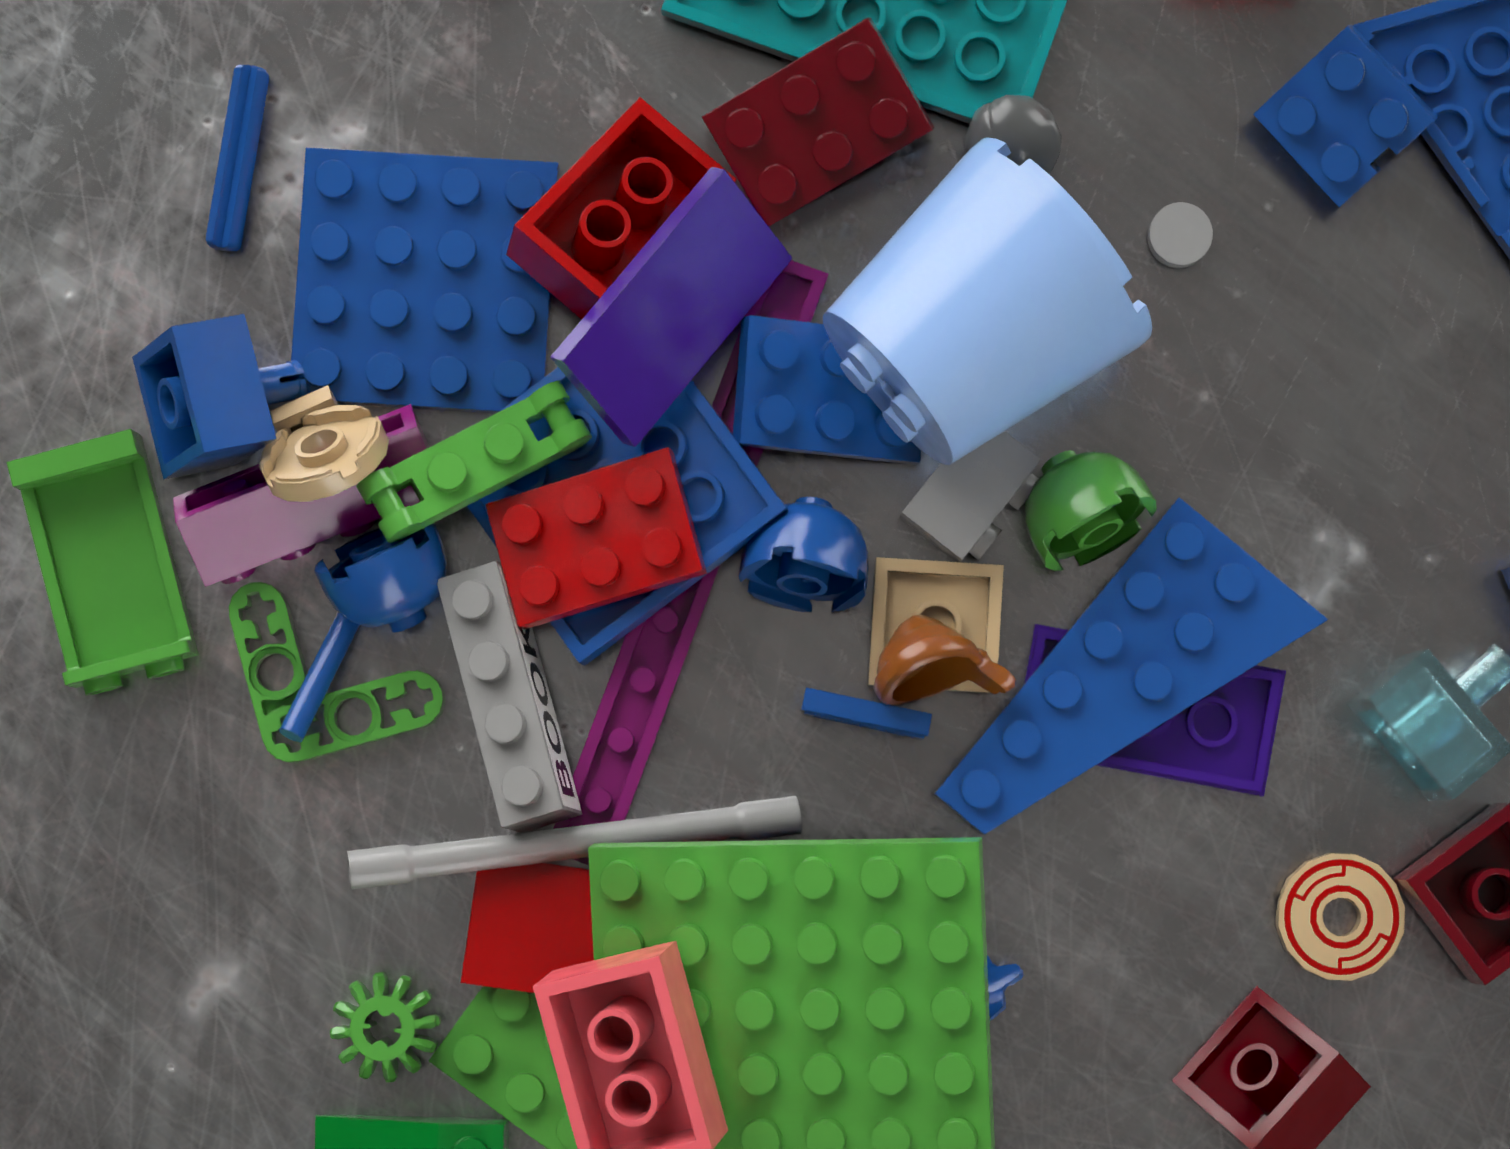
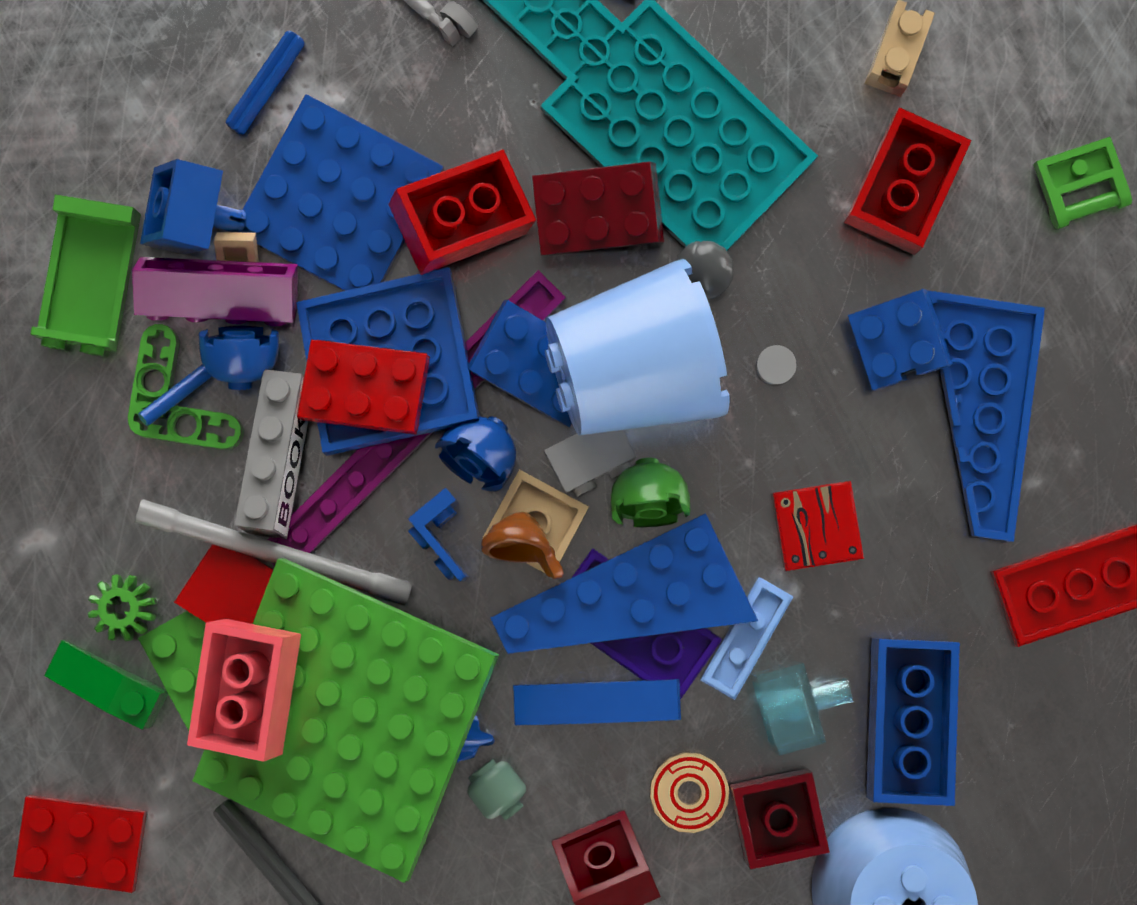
camera: 25 degrees right, 0 degrees up
tan tile [259,405,389,502] -> none
bright green plate [356,381,592,543] -> none
dark purple tile [550,167,793,447] -> none
blue tile [801,687,932,740] -> none
none -> blue bracket [408,488,469,582]
none -> sand green head [467,759,526,820]
none -> blue slope [513,679,681,725]
none -> light blue tile [700,577,793,700]
none -> red tile [772,481,864,571]

